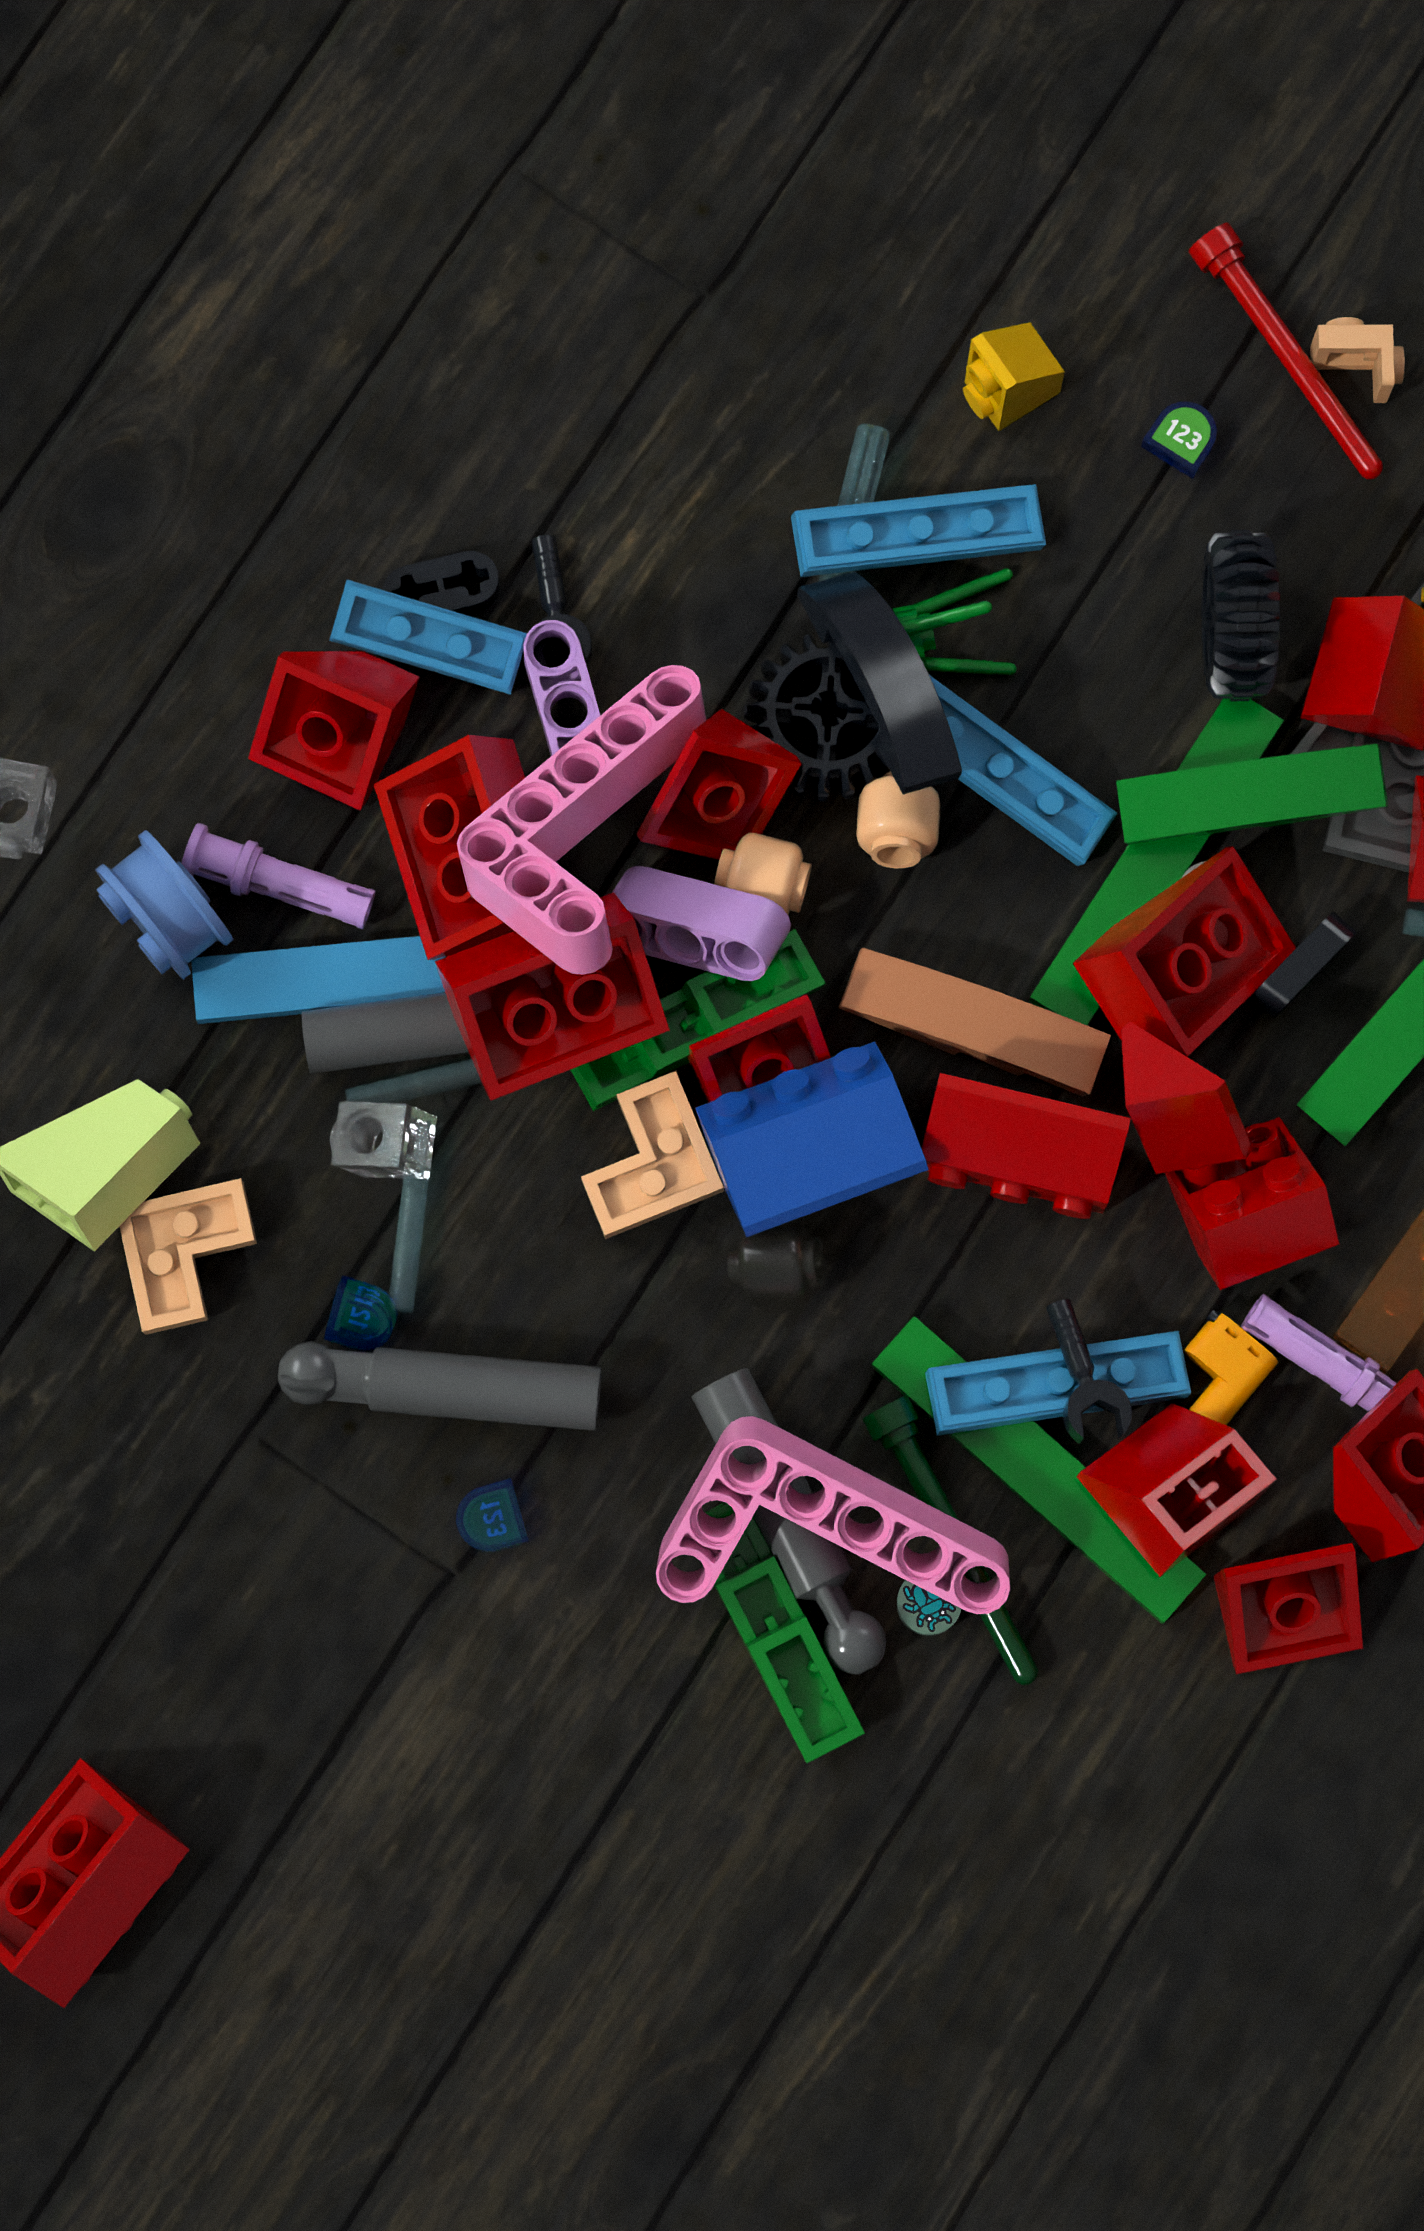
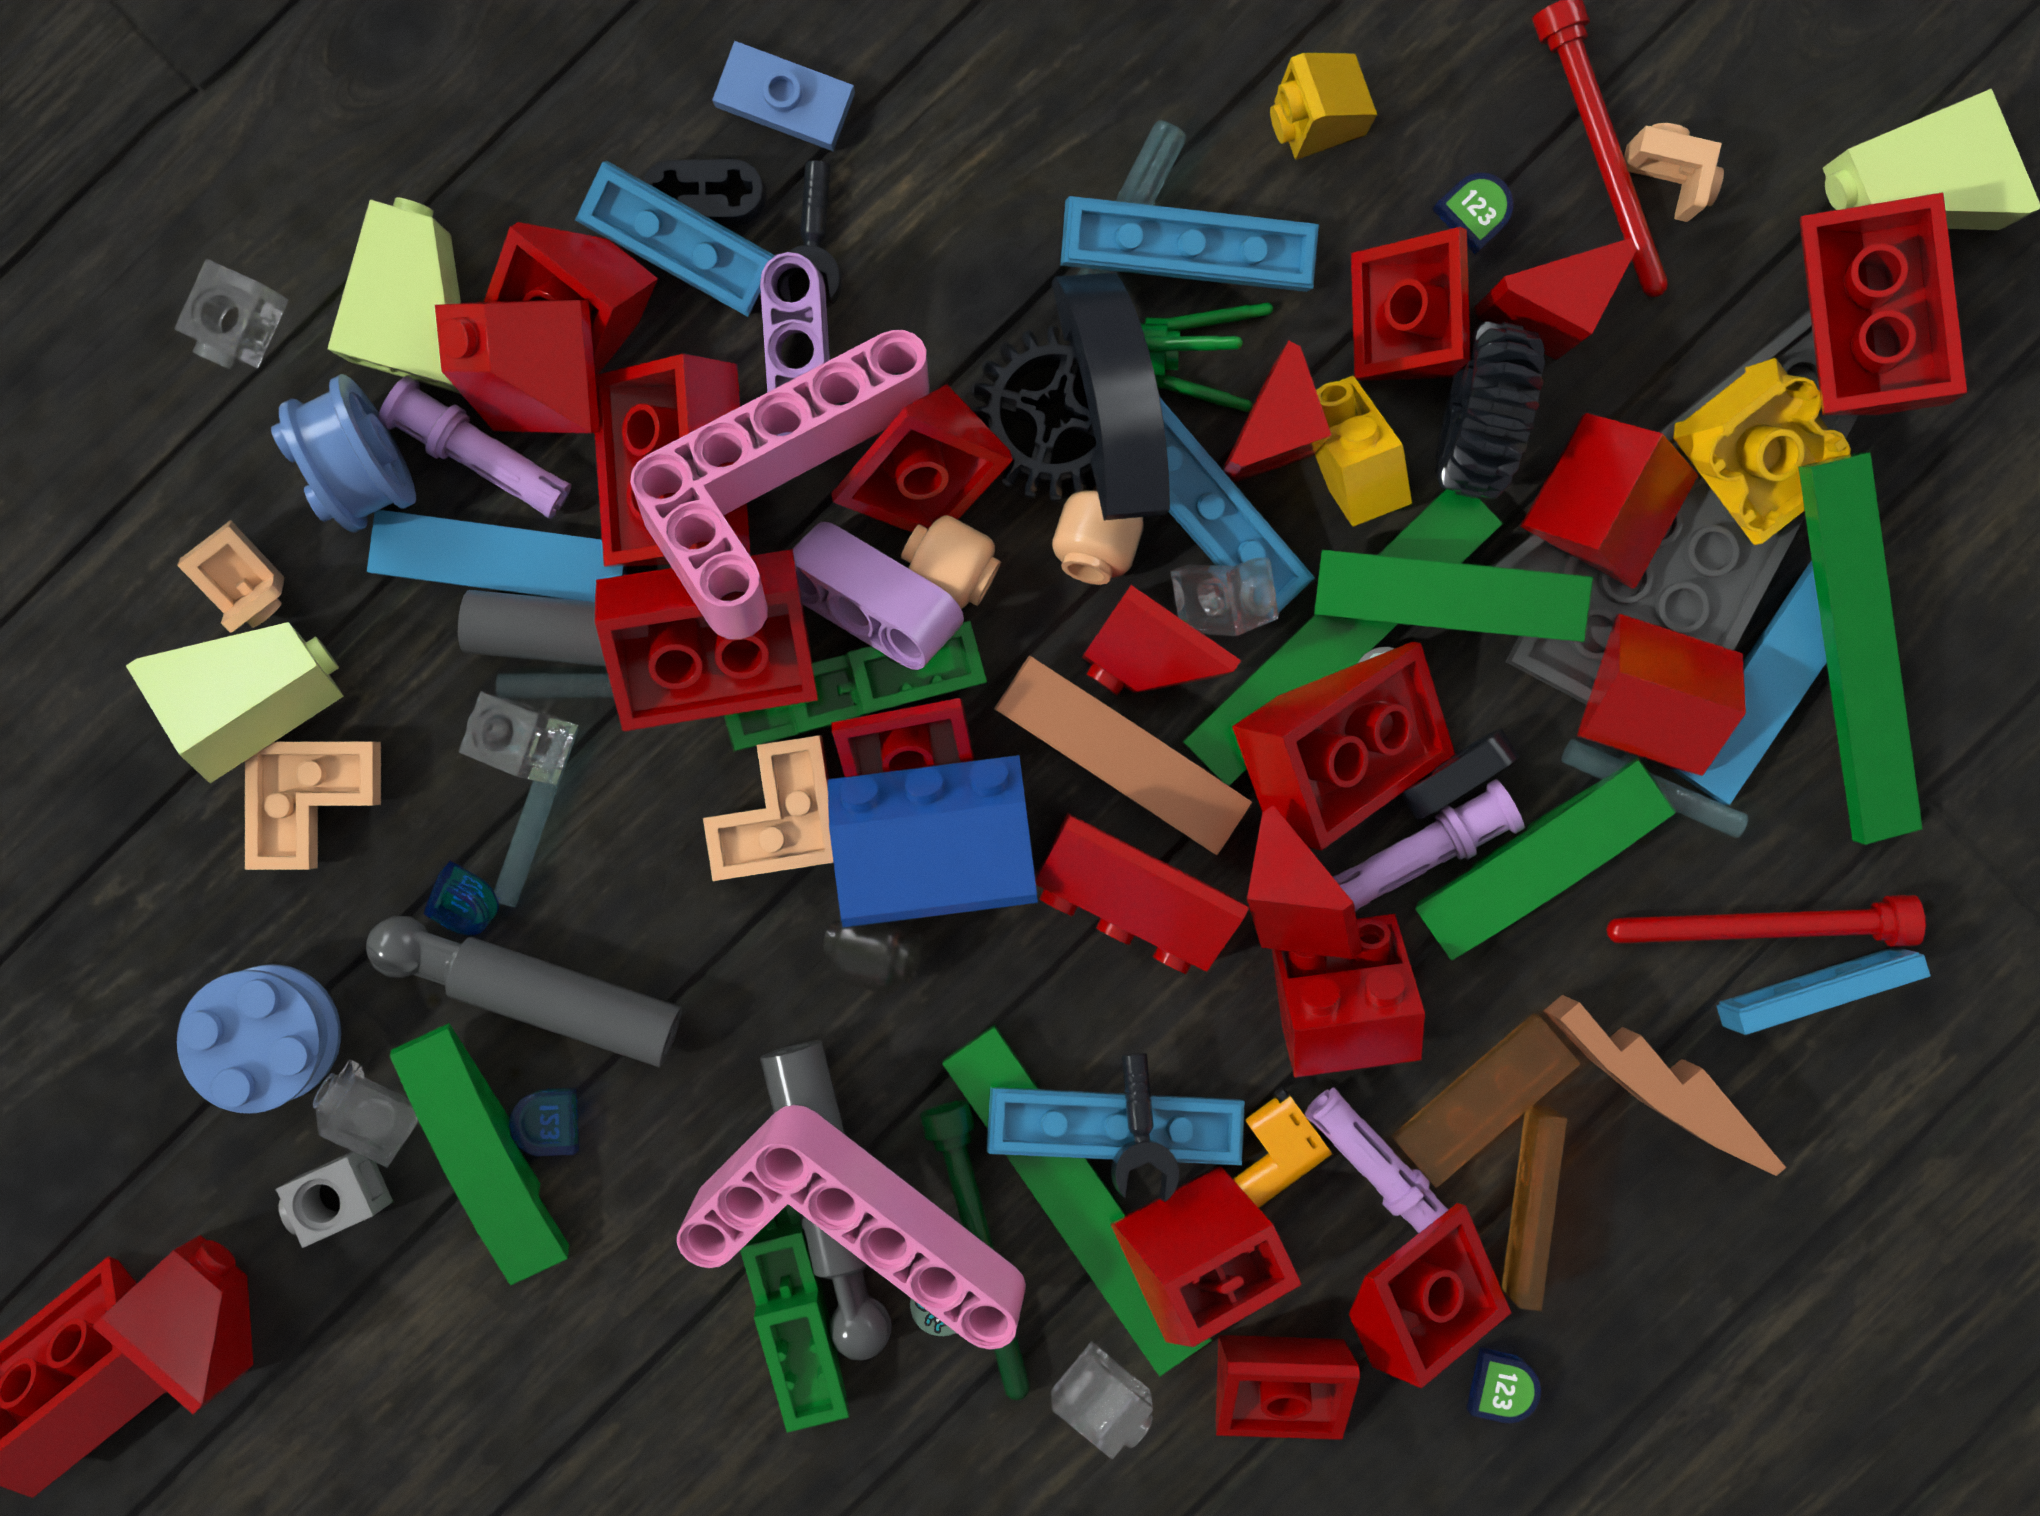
camera: 15 degrees right, 10 degrees up
none -> red slope [93,1235,253,1415]
none -> light nougat bracket [177,520,285,633]
none -> medium blue wheel [177,964,341,1113]
none -> light grey brick [276,1145,393,1248]
none -> clear bracket [313,1060,418,1168]
none -> yellowish green slope [327,197,461,394]
none -> green slope [390,1023,569,1286]
none -> red slope [435,300,600,433]
none -> medium blue plate [712,41,855,151]
none -> clear brick [1051,1341,1153,1459]
none -> red slope [1082,585,1241,696]
none -> clear bracket [1171,557,1278,636]
none -> red slope [1222,340,1332,483]
none -> yellow slope [1315,376,1412,527]
none -> lavender pin [1333,779,1525,911]
none -> red slope [1351,227,1471,380]
none -> red slope [1475,237,1636,360]

